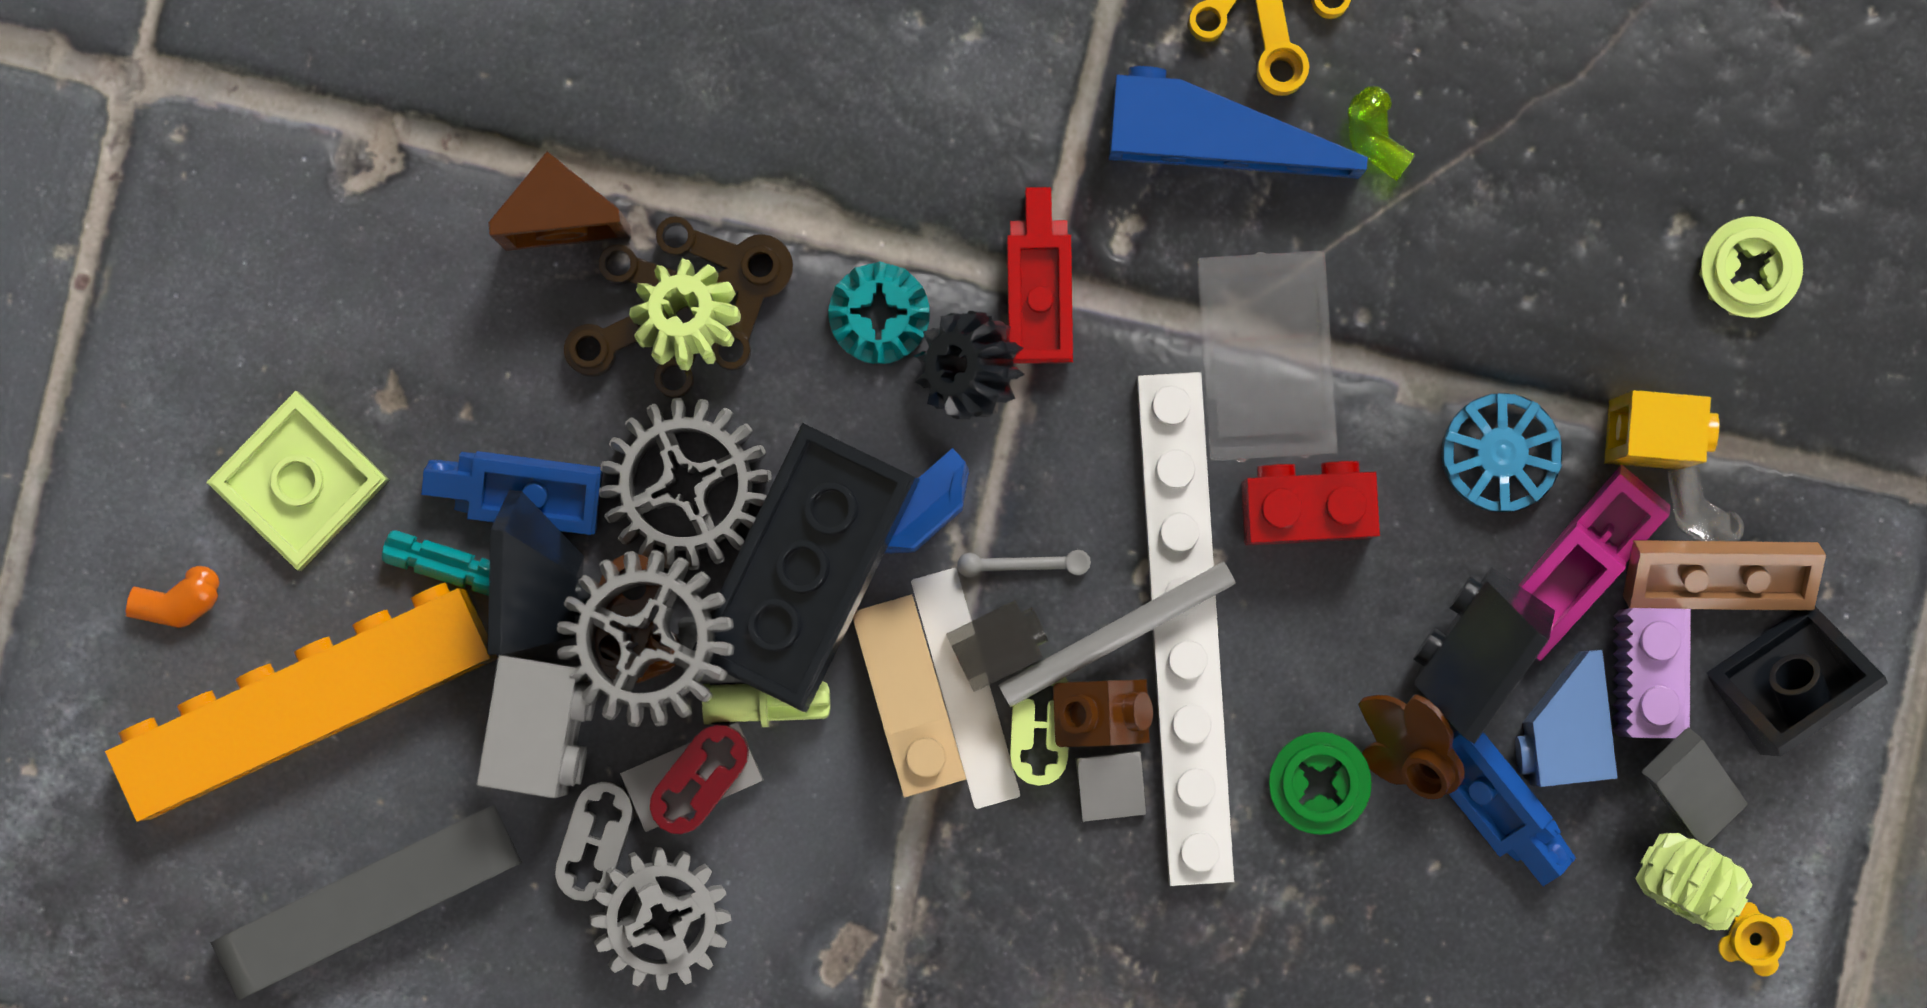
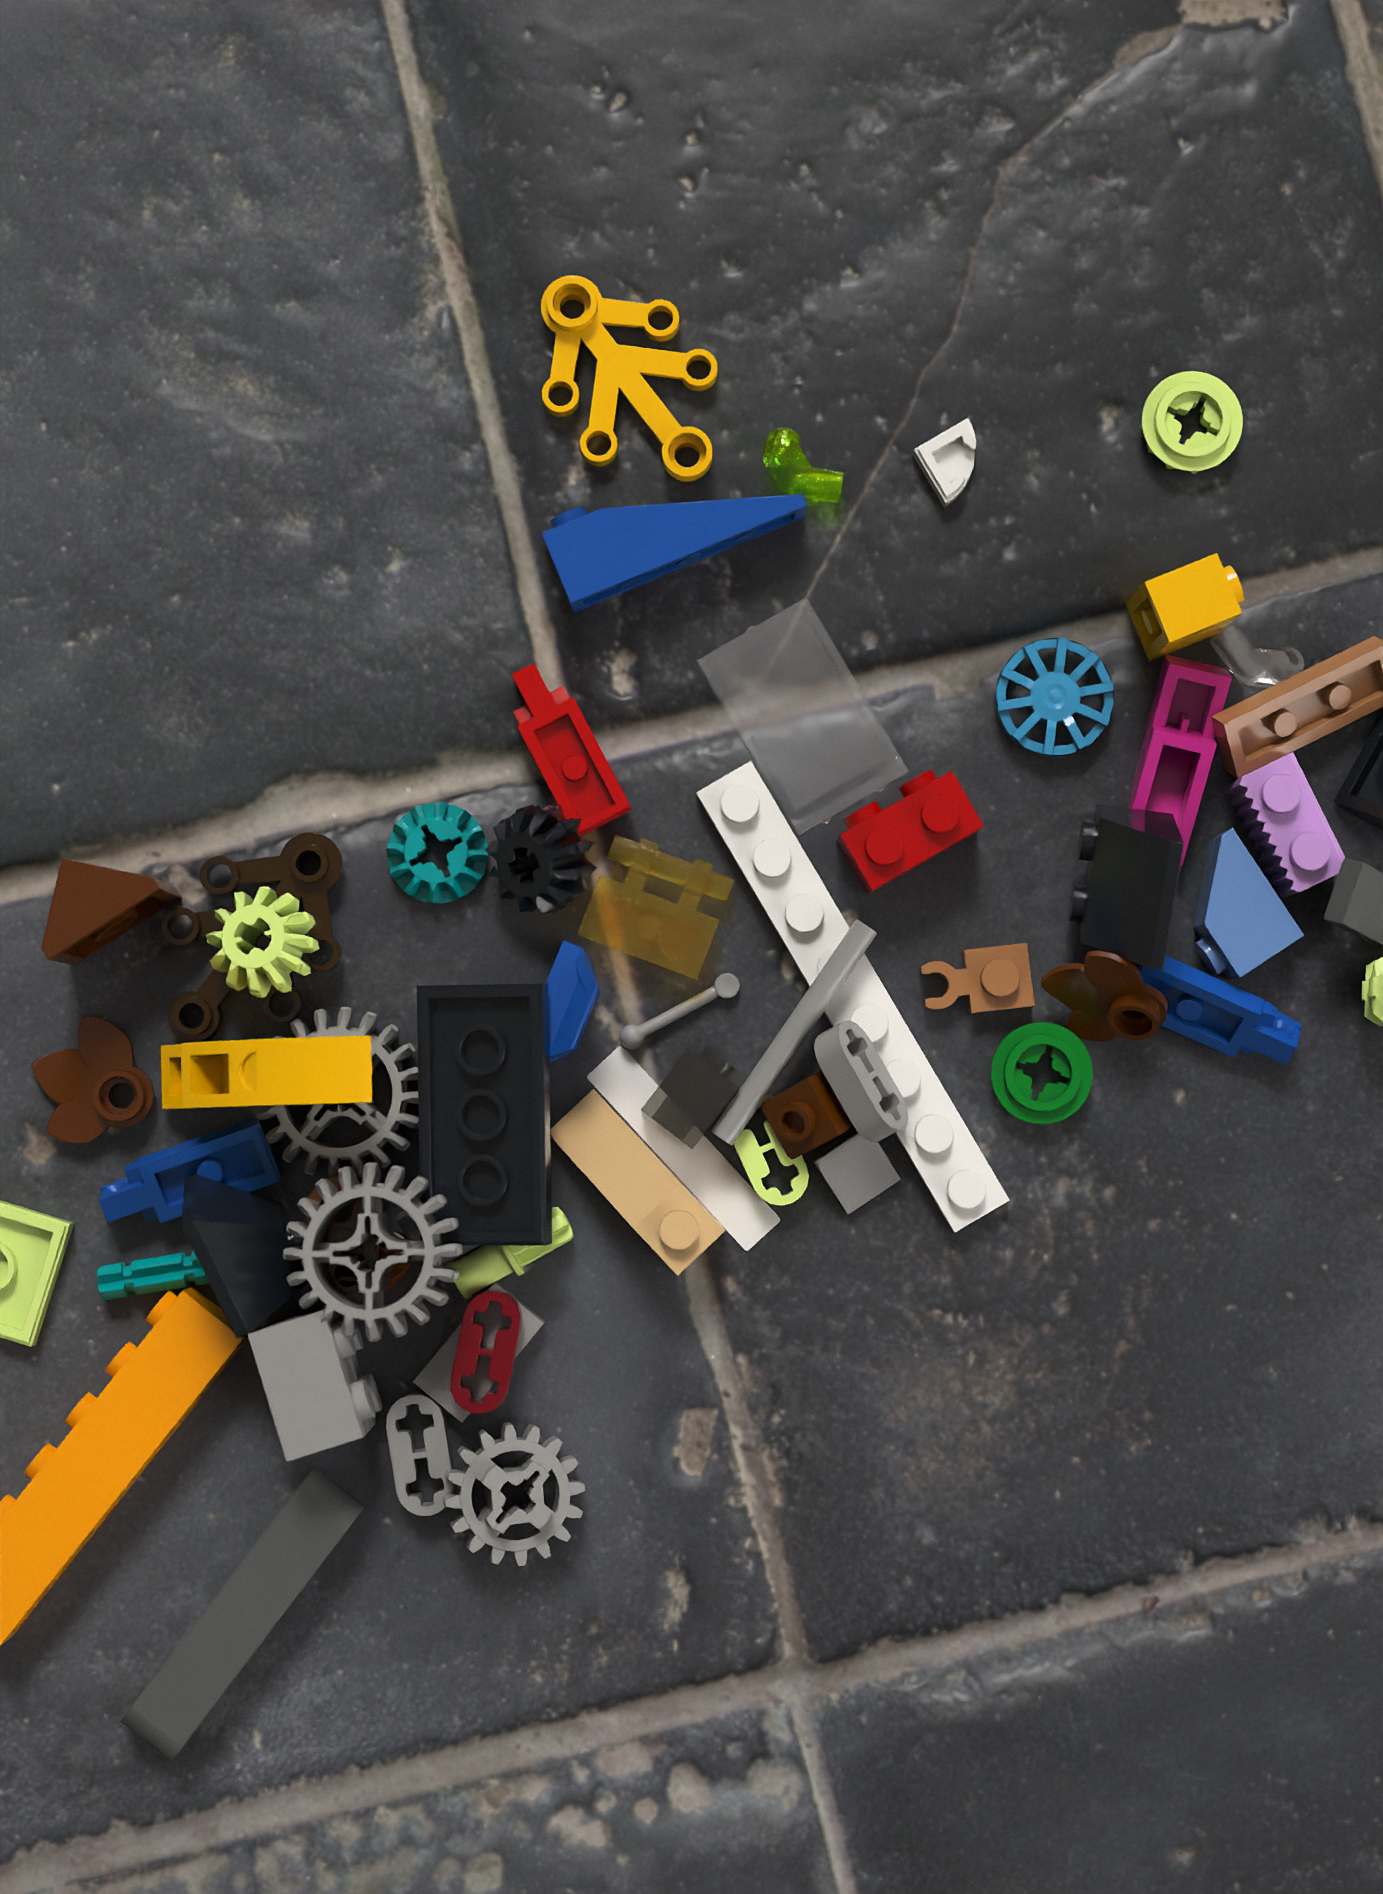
camera: 25 degrees left, 0 degrees up
none -> reddish brown plate [31,1016,155,1143]
none -> yellow slope [161,1036,372,1109]
none -> clear yellow plate [577,835,735,981]
none -> light grey beam [814,1020,908,1143]
none -> white tile [912,418,976,507]
none -> medium nougat plate [919,943,1035,1014]

